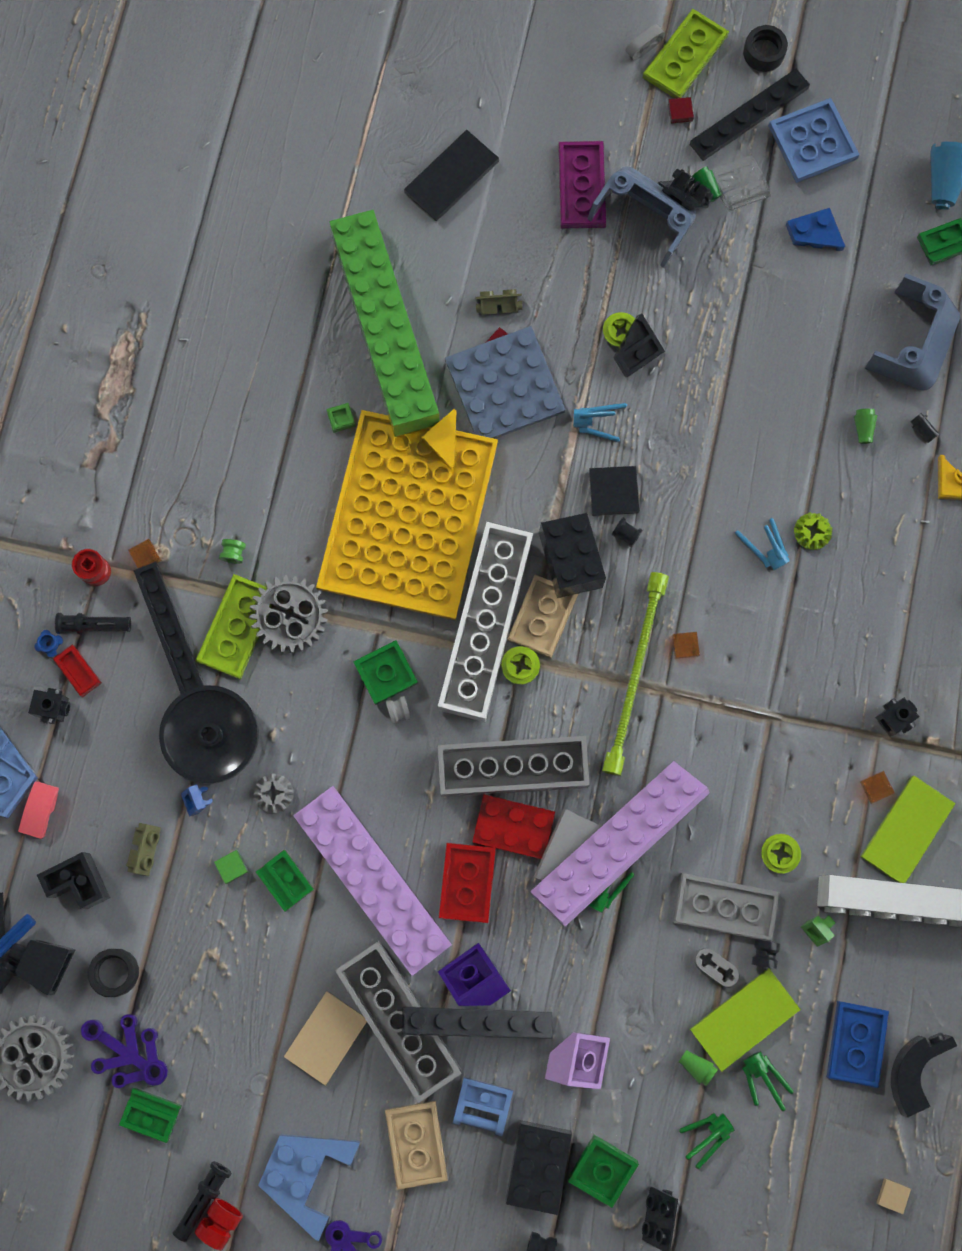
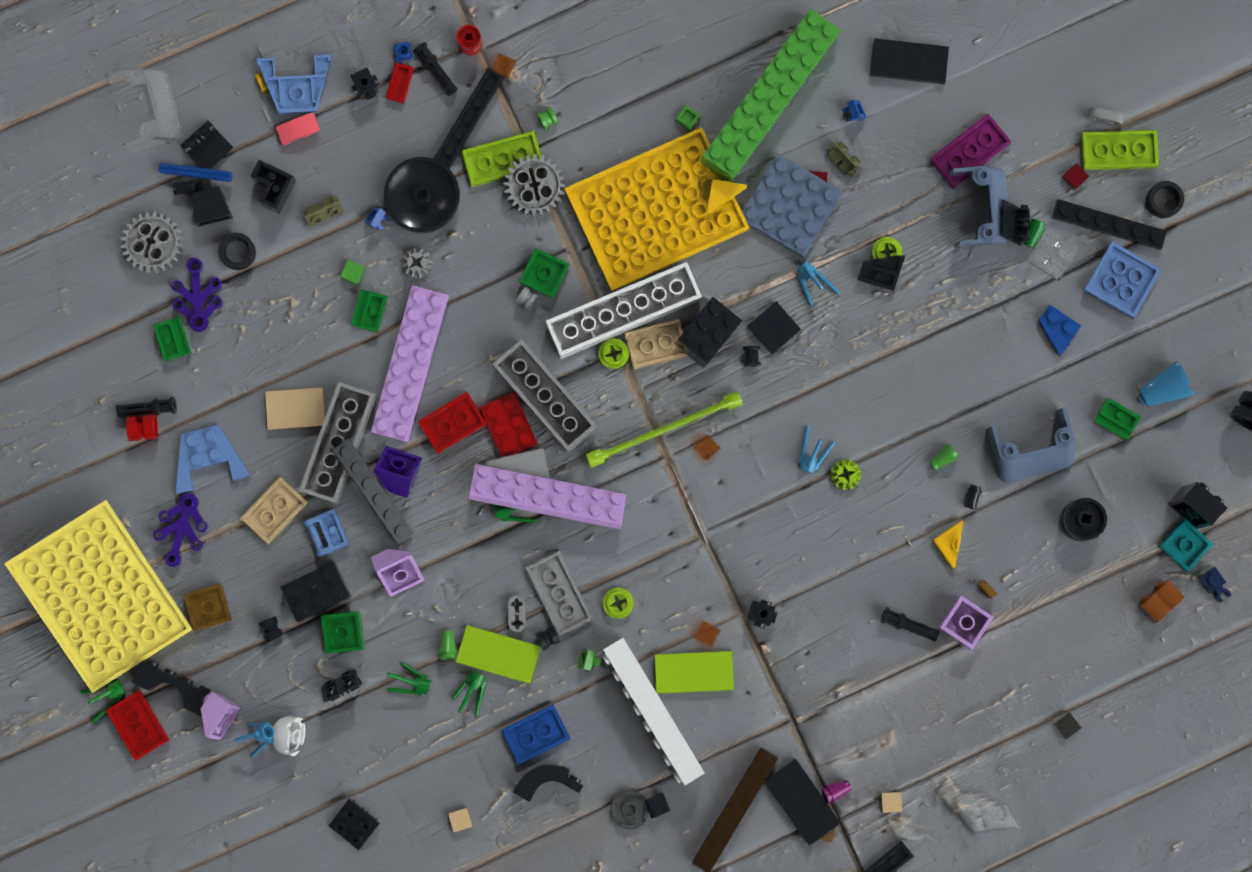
camera: 45 degrees right, 5 degrees up
none -> blue tile [842,100,867,122]

